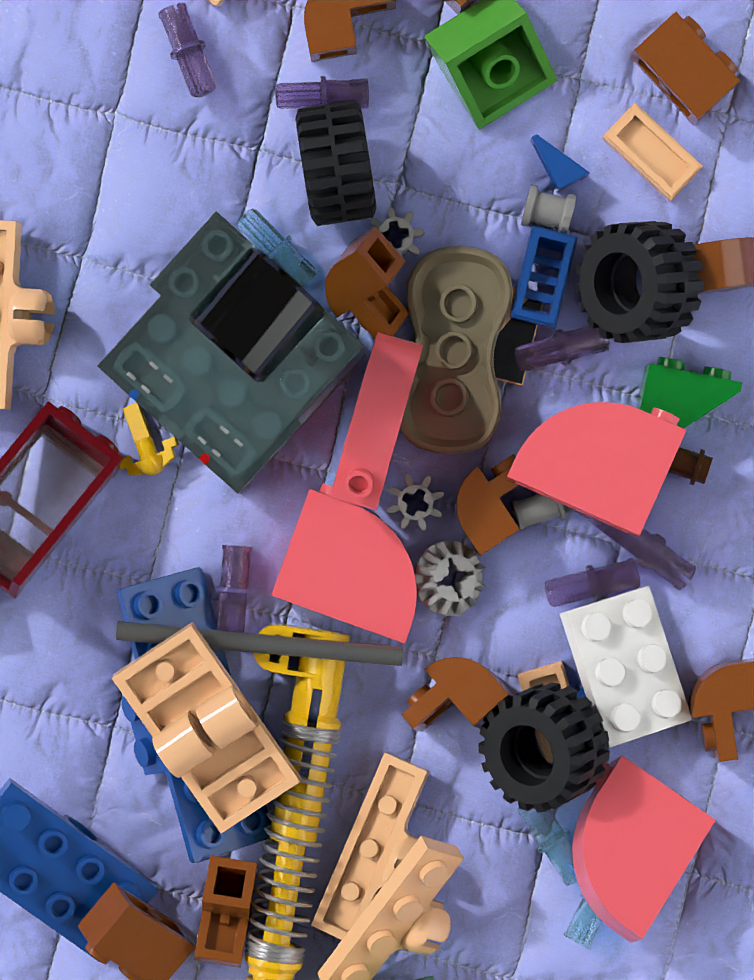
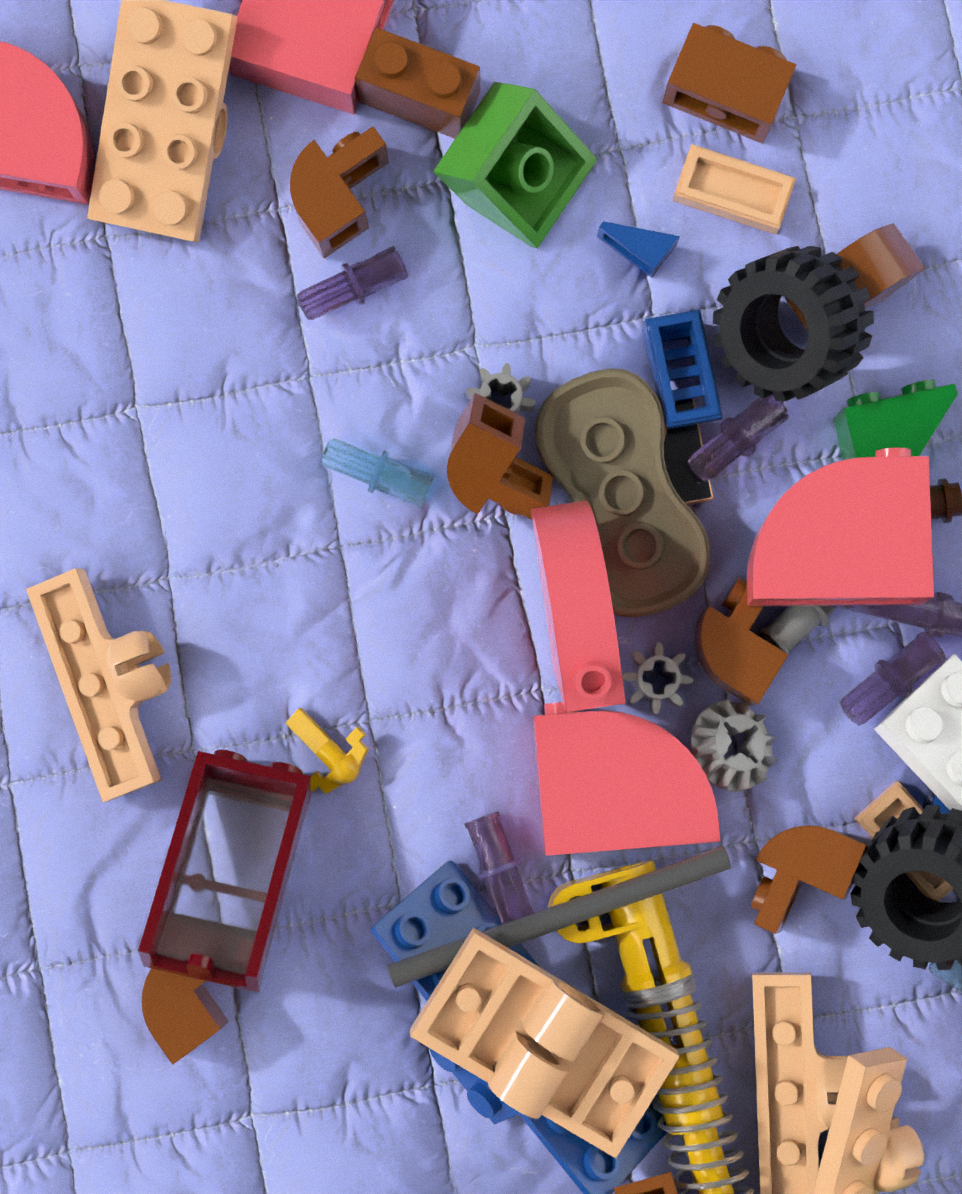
camera: 25 degrees left, 5 degrees down
clear light blue piece [97,211,366,494] -> none
clear purple axle [158,3,216,98] -> none
black tyre [295,99,377,226] -> none
light grey bush [521,184,576,234] -> none

